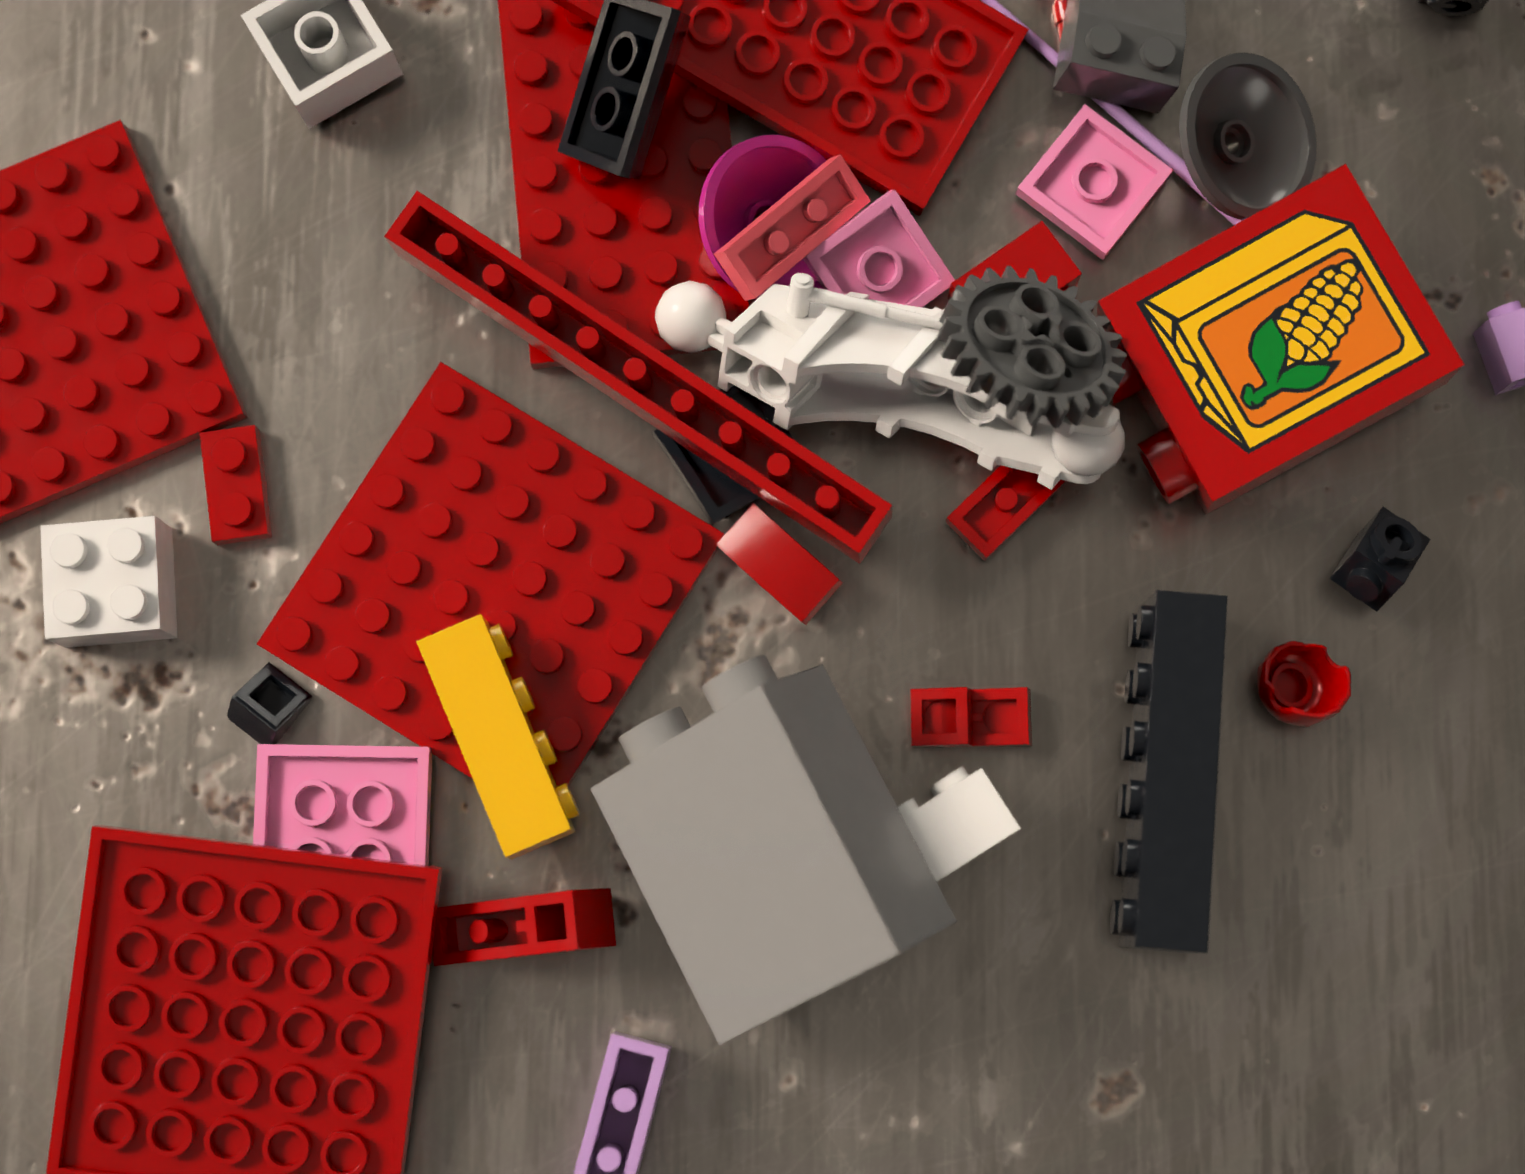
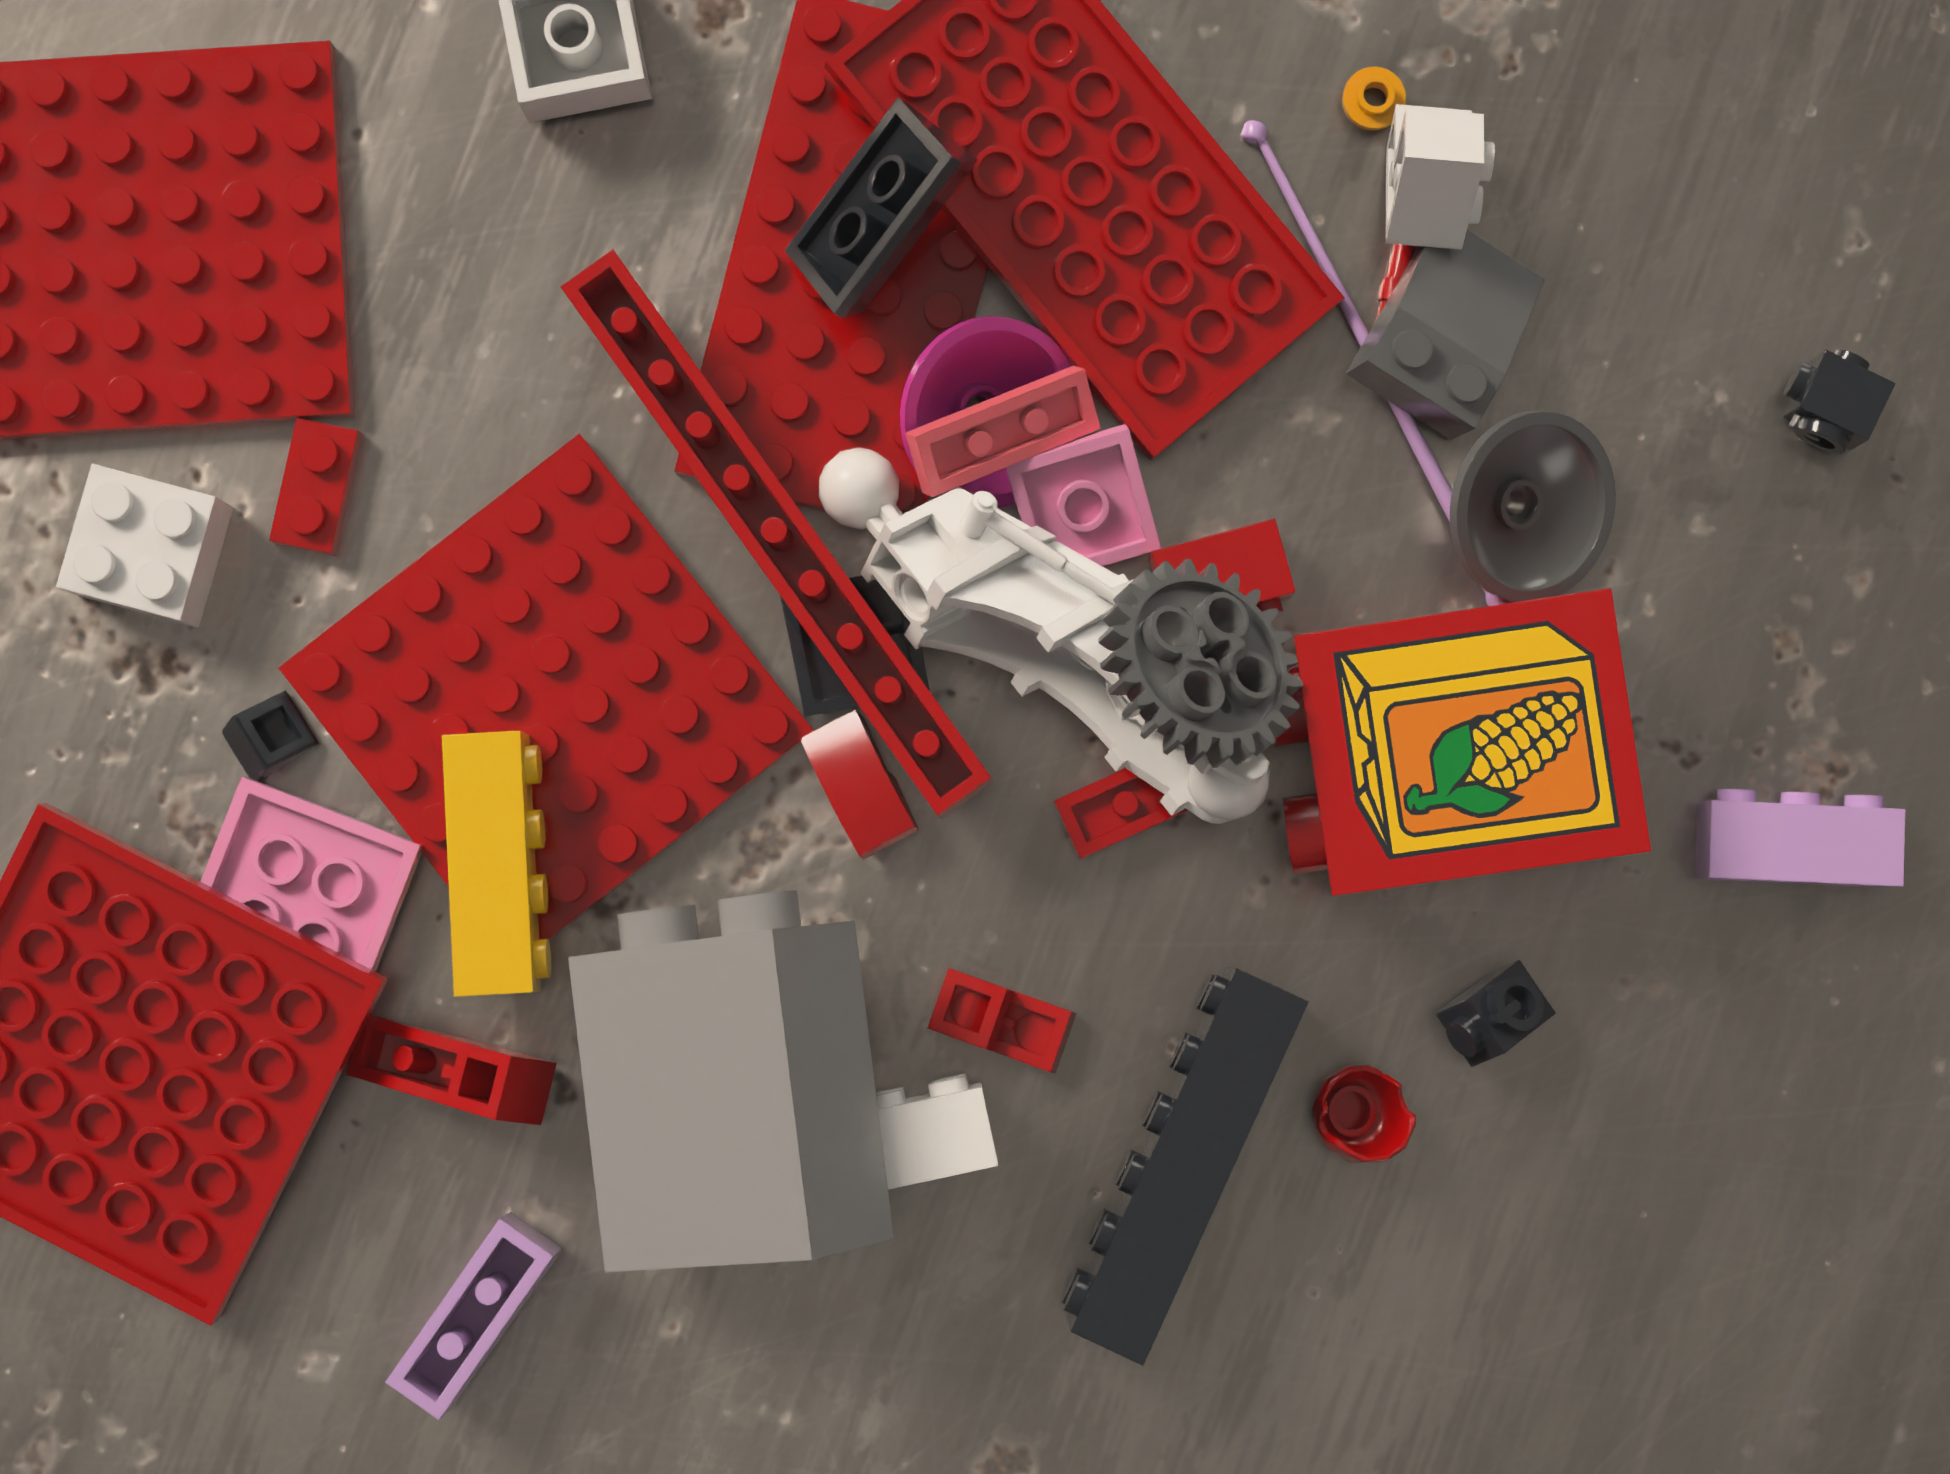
camera: 15 degrees right, 5 degrees up
bright pink plate [1016,104,1173,260] -> none

